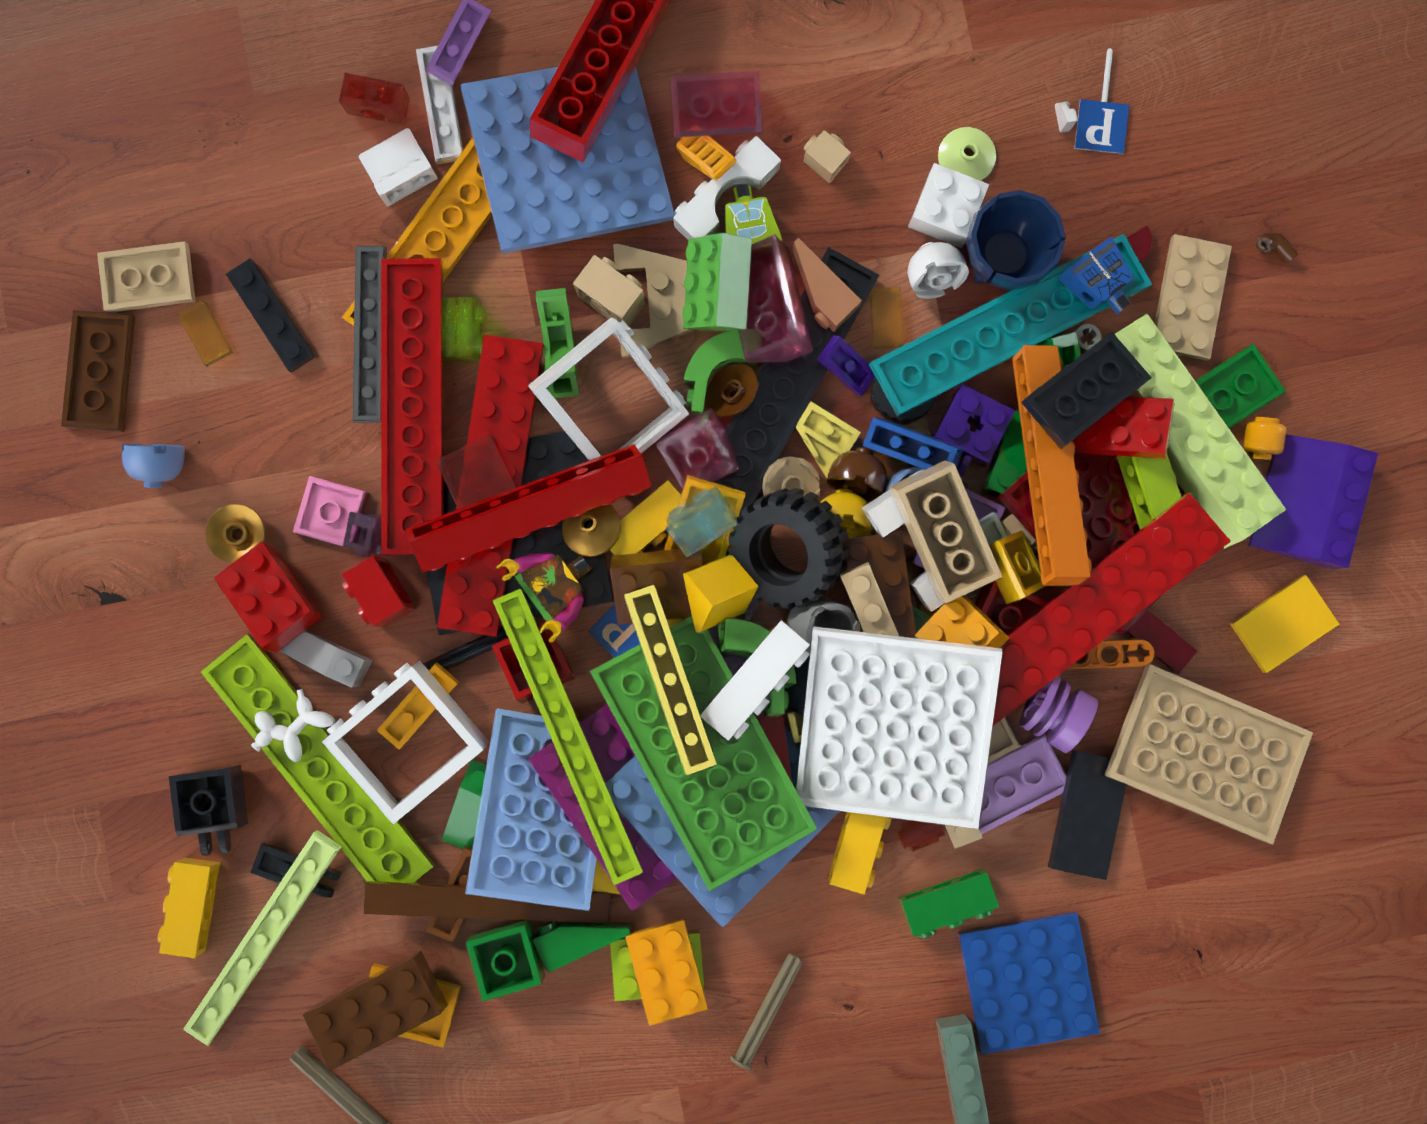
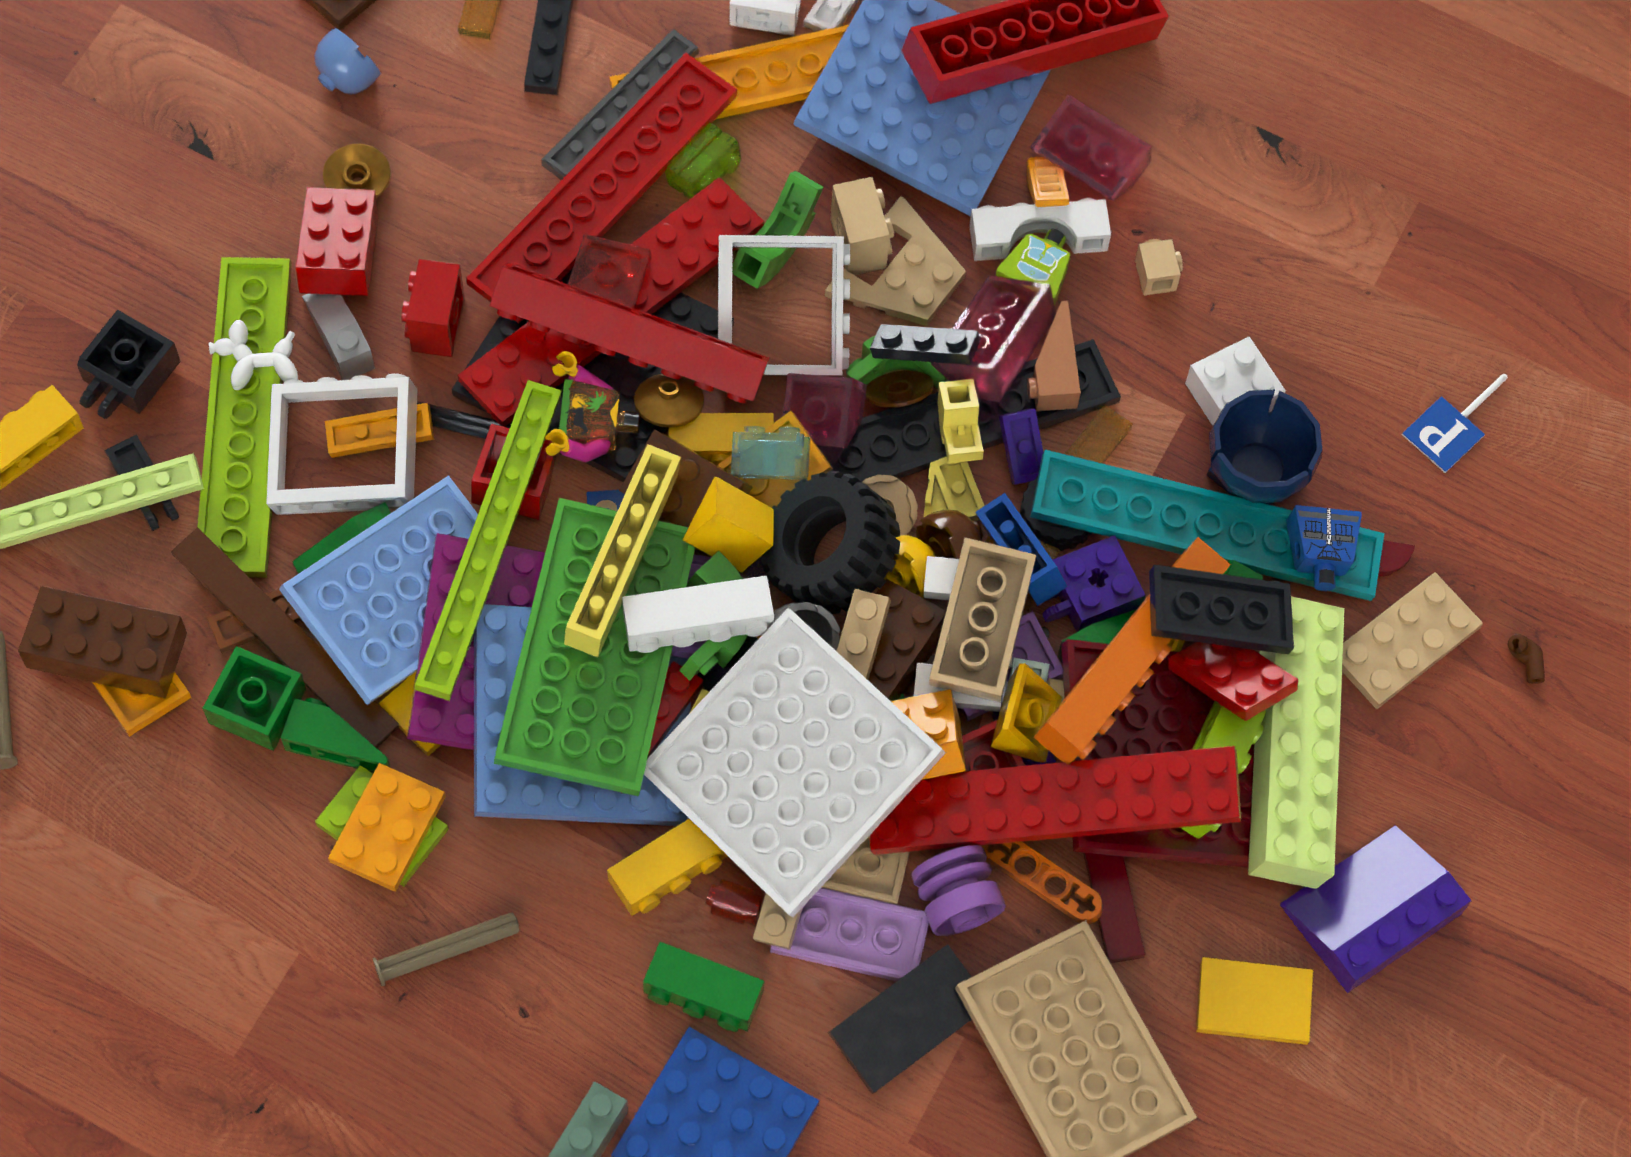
camera: 40 degrees right, 20 degrees down
bright pink tile [293,476,368,549] -> none
clear purple brick [343,511,381,557] -> none
bright green brick [682,233,752,332] -> none
white cylinder [907,242,969,299] -> none
yellowish green dish [938,127,996,181] -> none
white tile [1055,101,1078,133] -> none
green tile [1195,343,1286,429] -> none
light orange head [1243,417,1286,460] -> none
none -> plate [870,324,981,365]
none -> light yellow brick [938,379,984,463]

